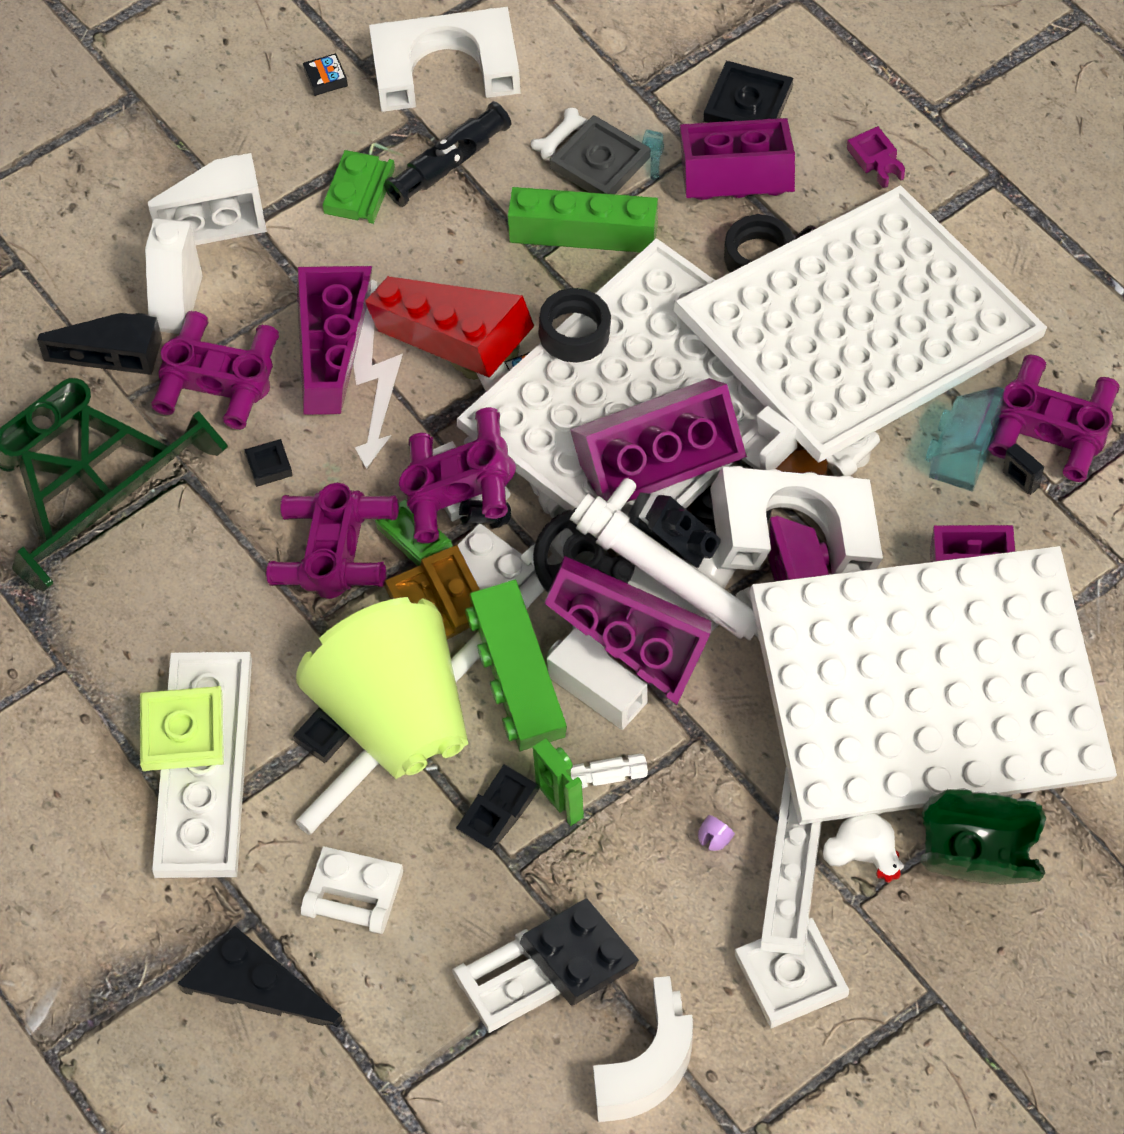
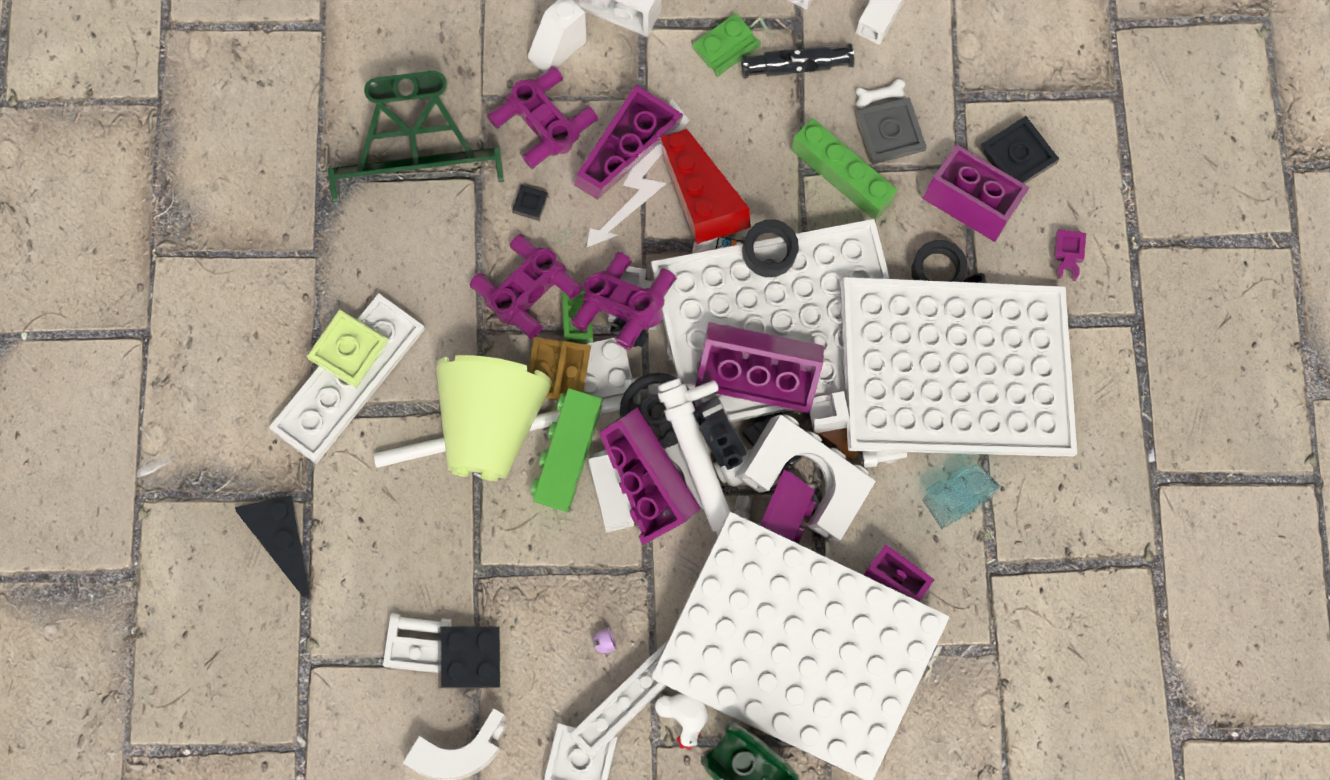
camera: 30 degrees right, 15 degrees up
black slope [37,313,162,375] -> none
black tile [293,707,350,763] -> none
white plate [301,846,403,934] -> none
black slope [456,764,540,850] -> none
bright green plate [533,738,584,826] -> none
white axle [571,753,648,788] -> none
clear light blue hand [642,130,664,180] -> none
magenta piece [988,354,1120,482] -> none
black tile [1003,443,1044,495] -> none

